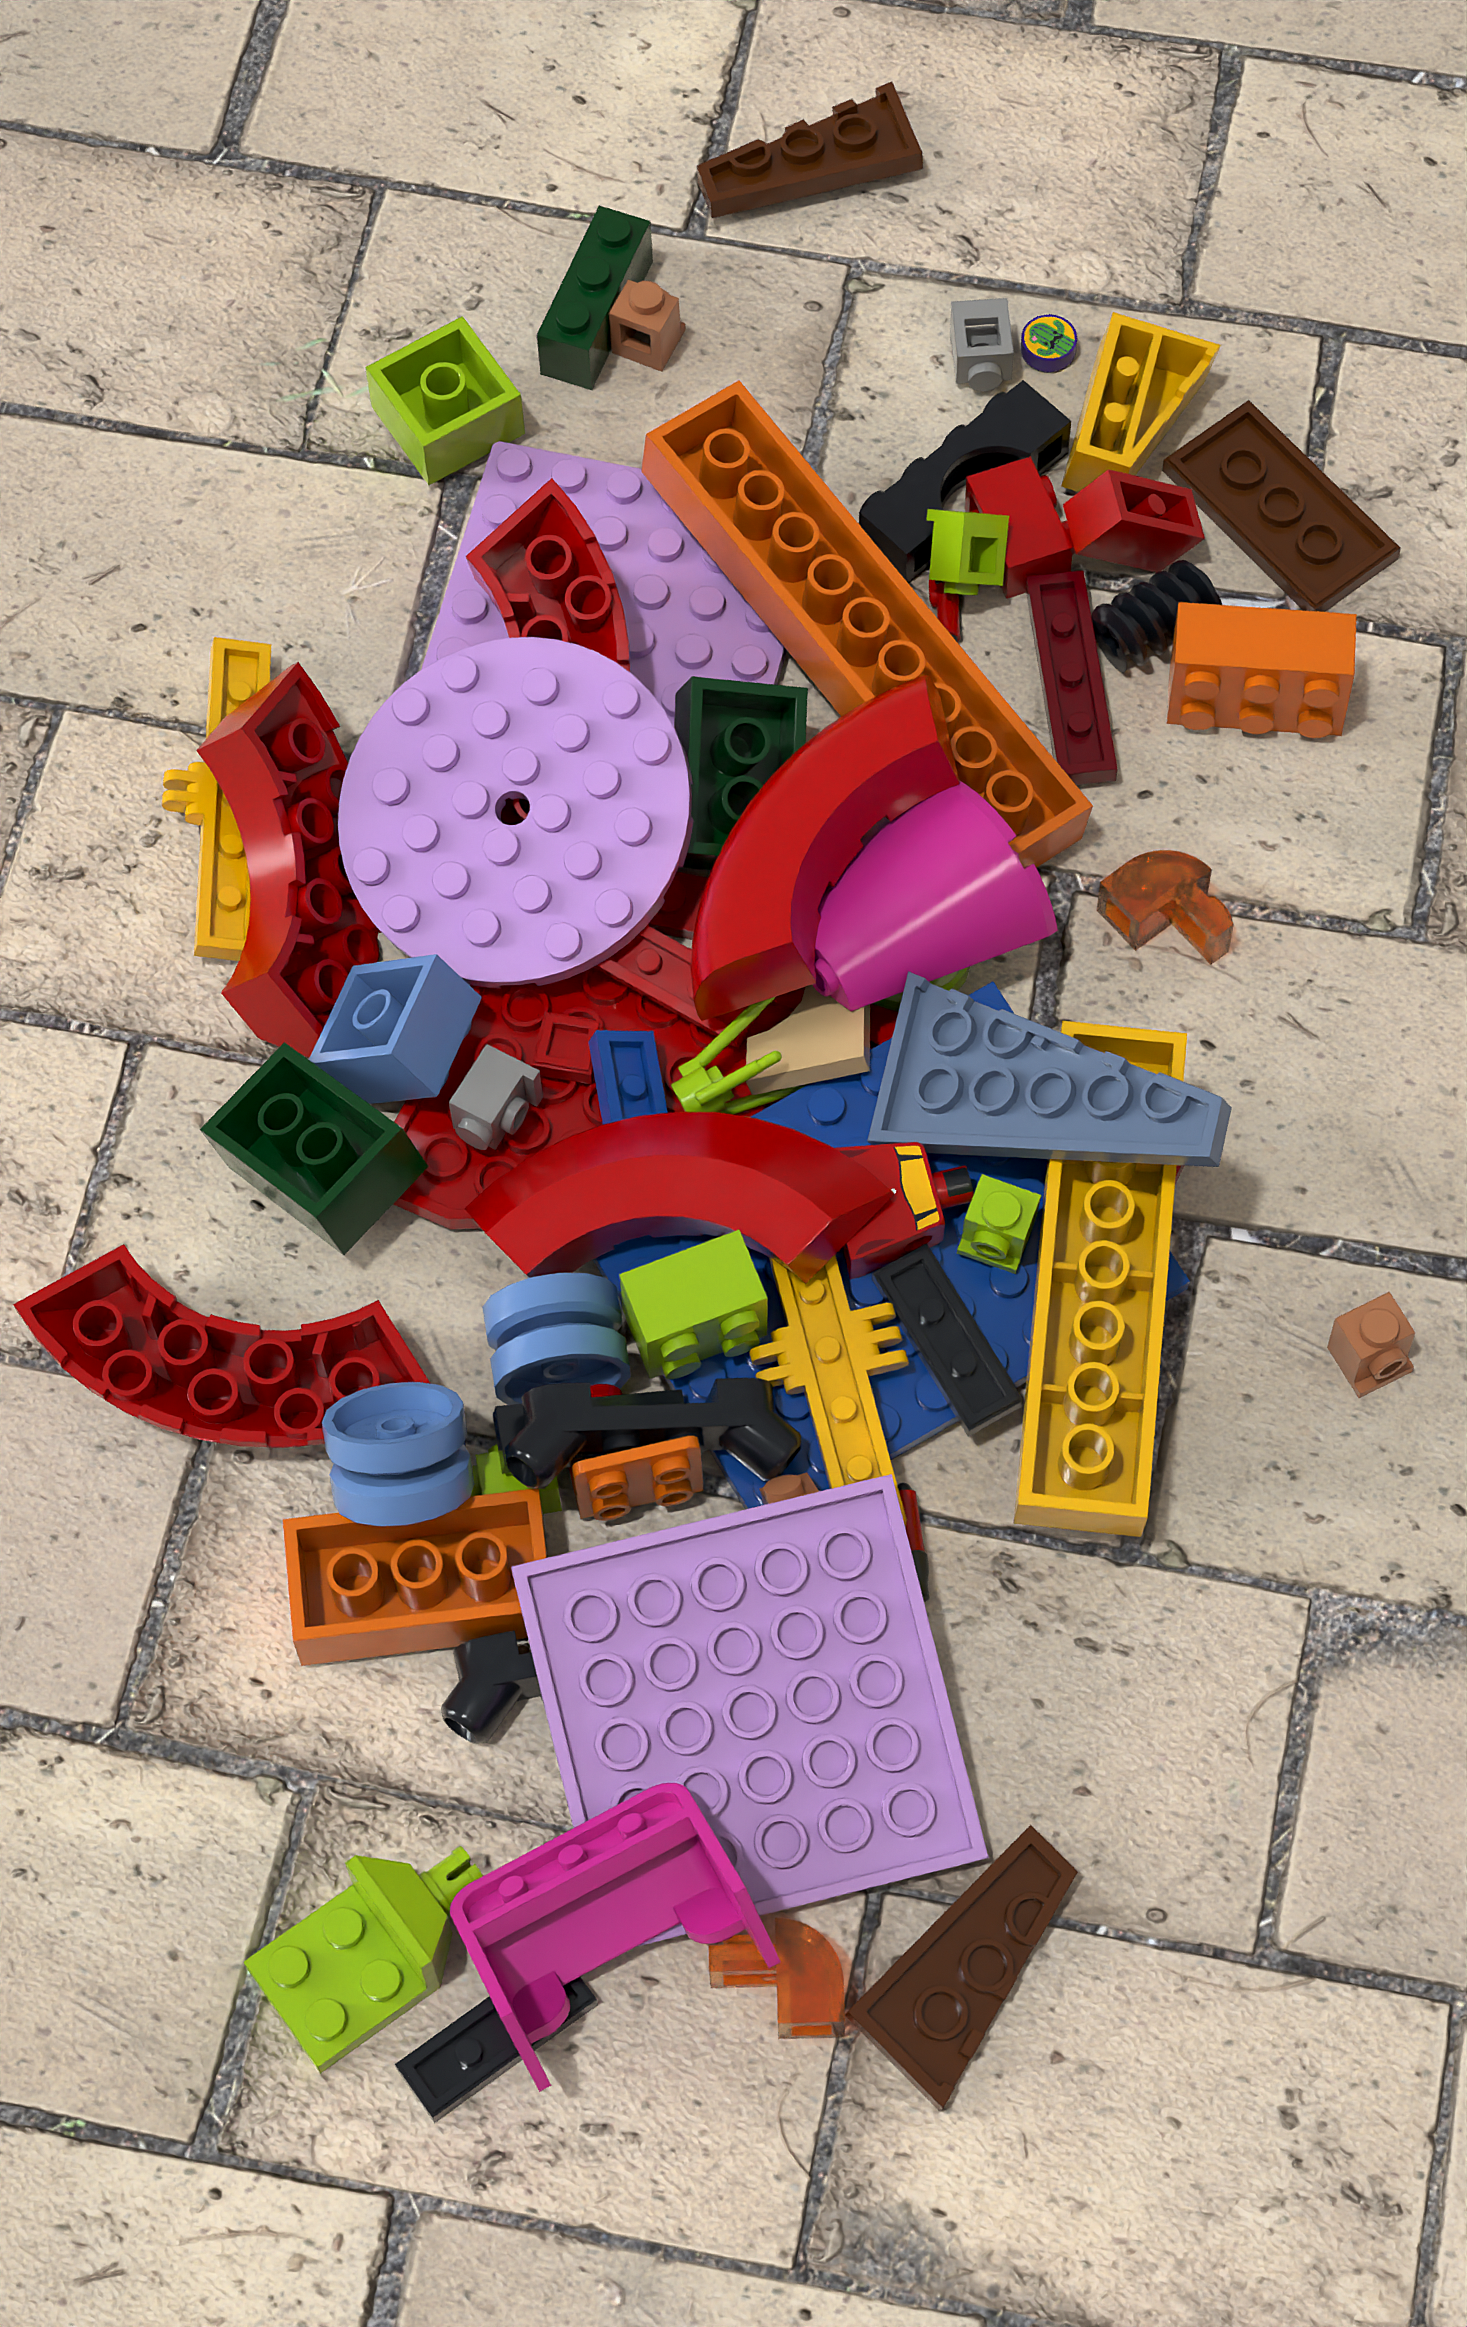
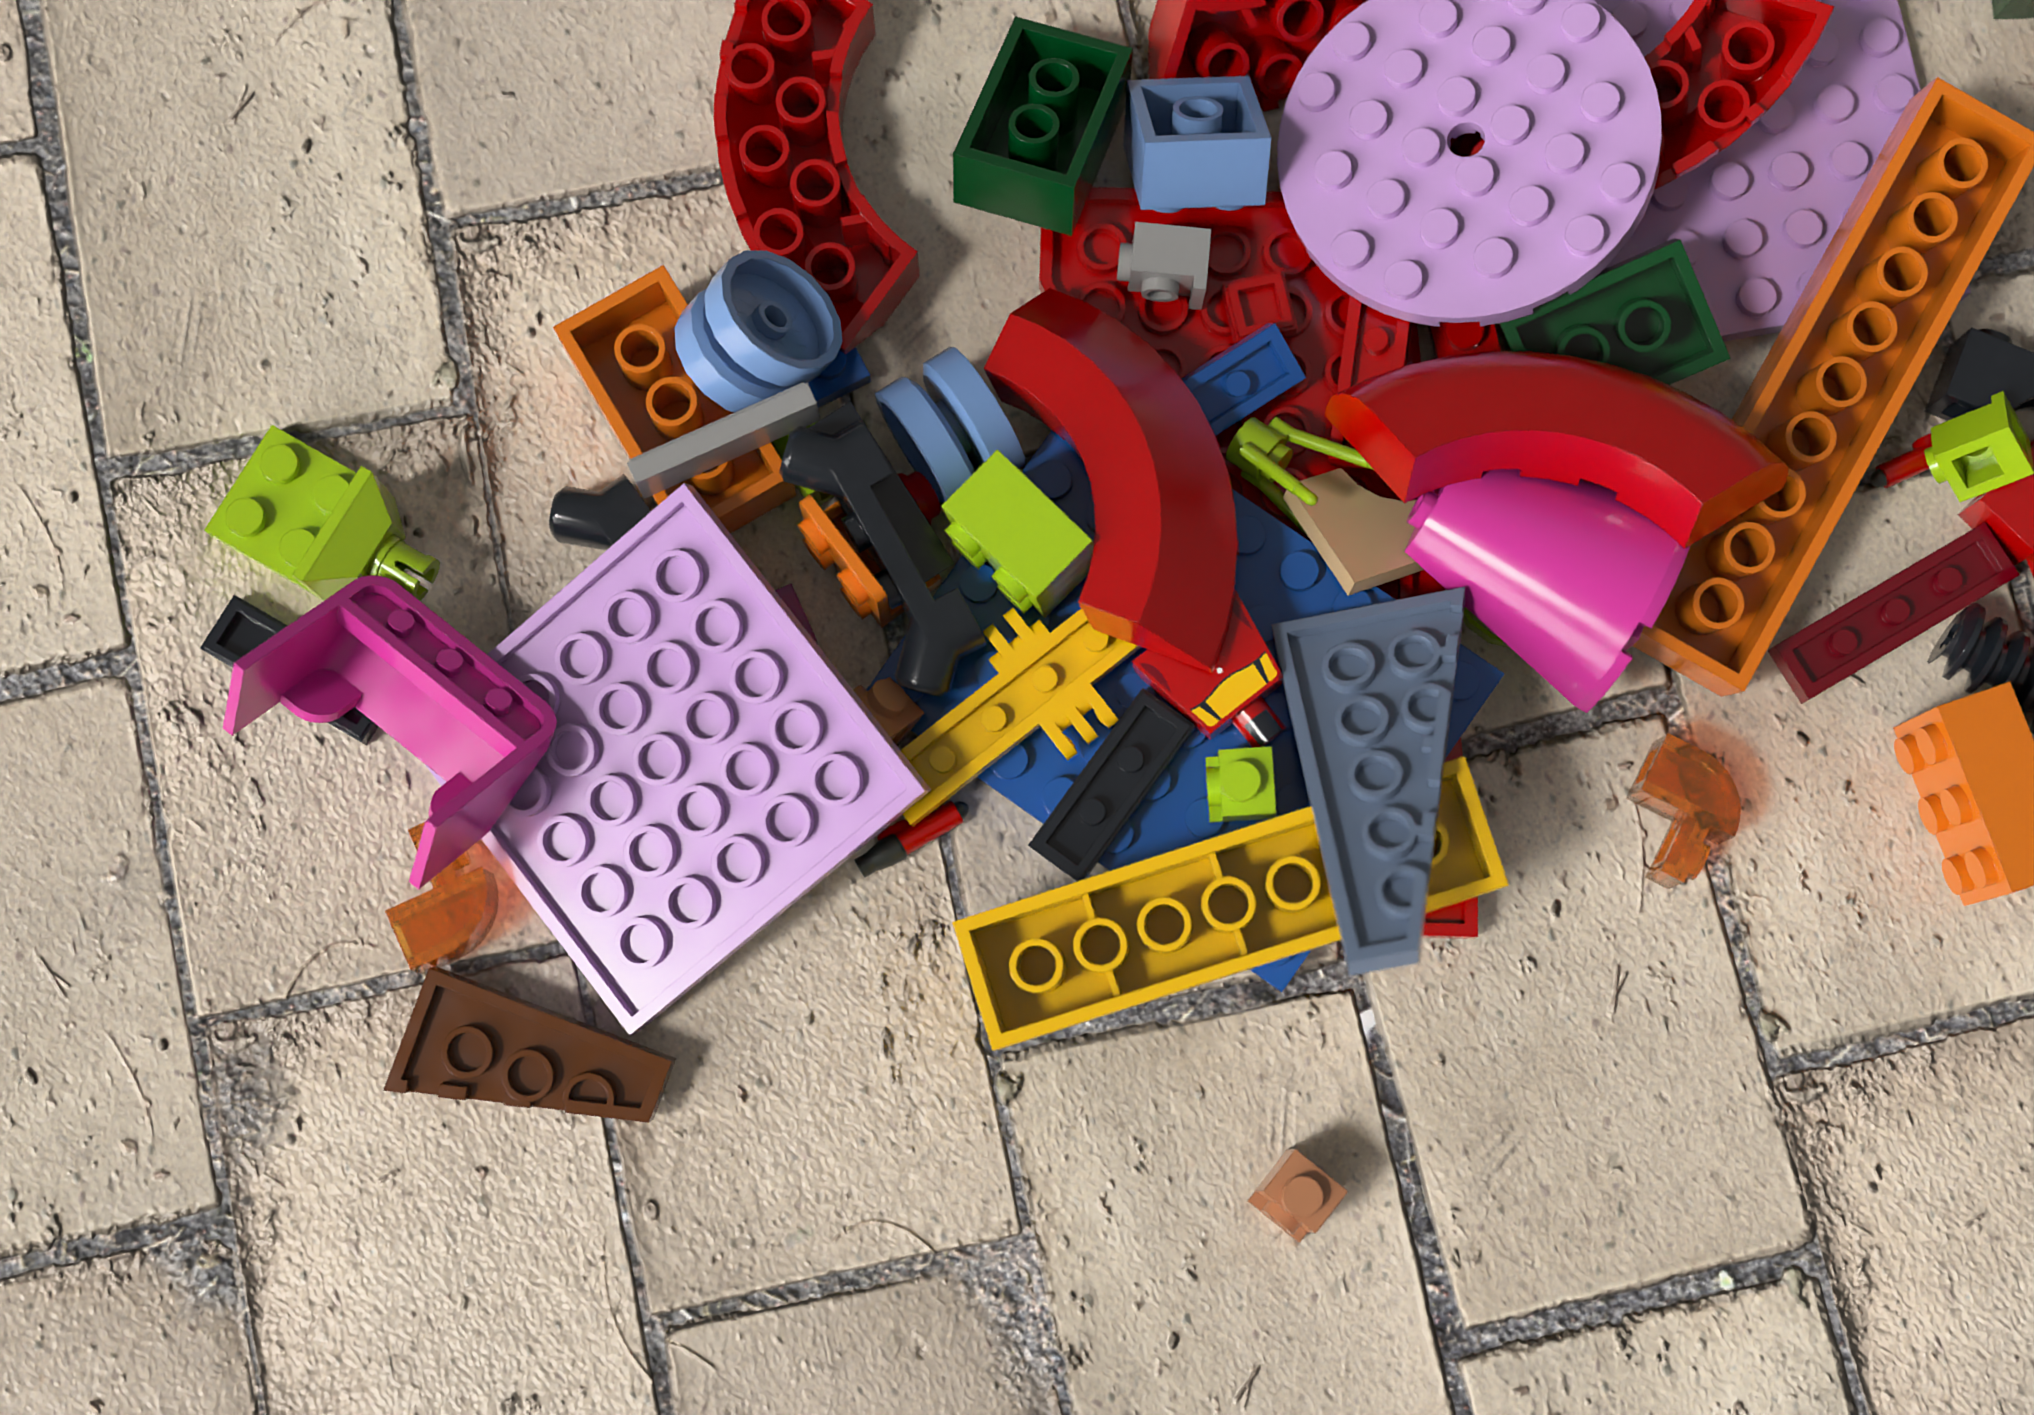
camera: 60 degrees right, 15 degrees up
none -> light grey tile [627,382,820,499]

